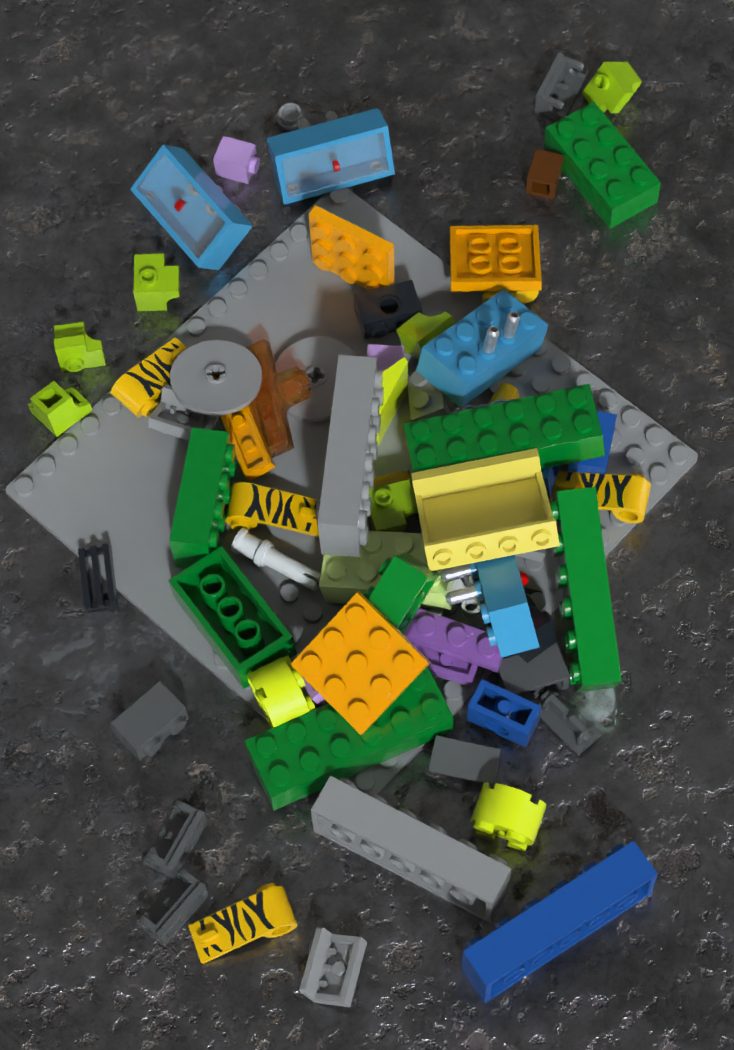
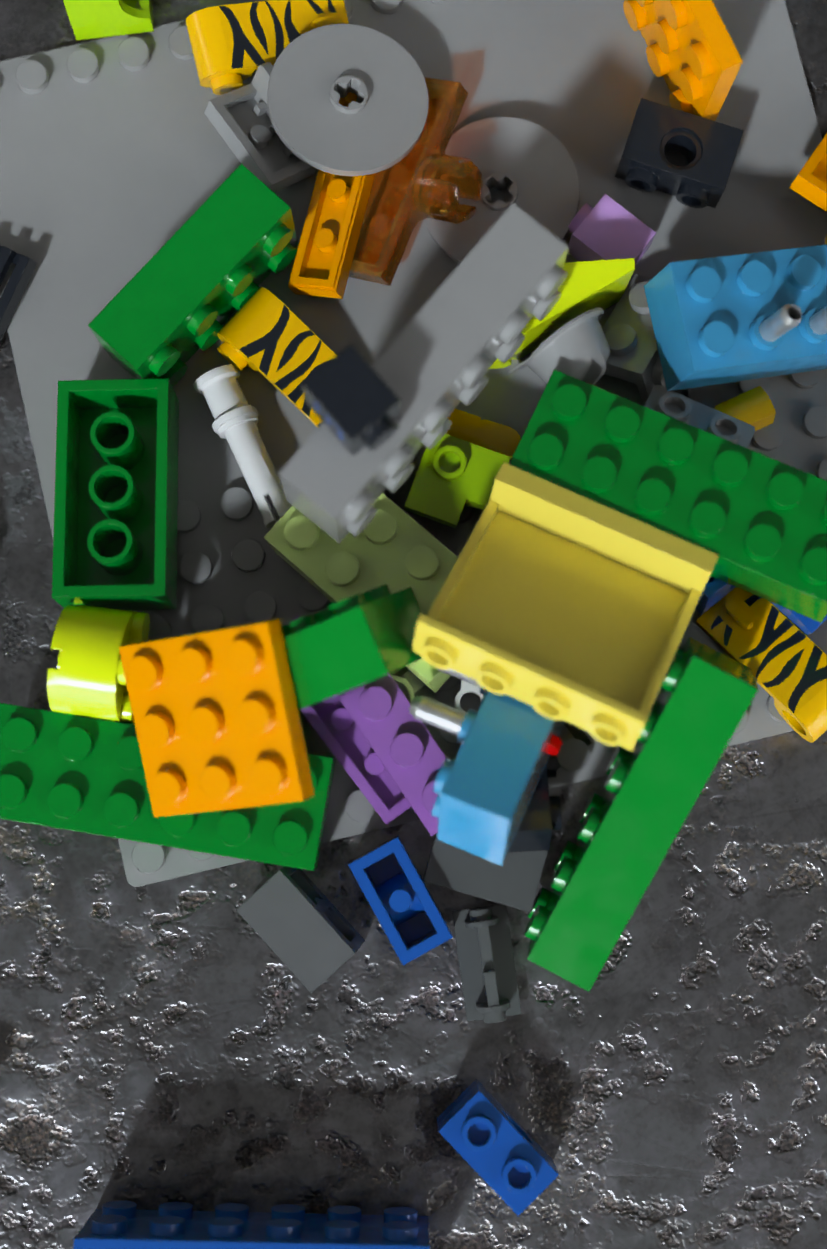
camera: 30 degrees right, 20 degrees up
light grey brick [311,776,511,923] -> none
lime brick [396,311,455,362] -> none
neon yellow brick [470,782,547,851] -> none
none -> black brick [302,344,401,456]
none -> blue brick [437,1079,559,1216]
none -> light grey piece [507,308,611,385]

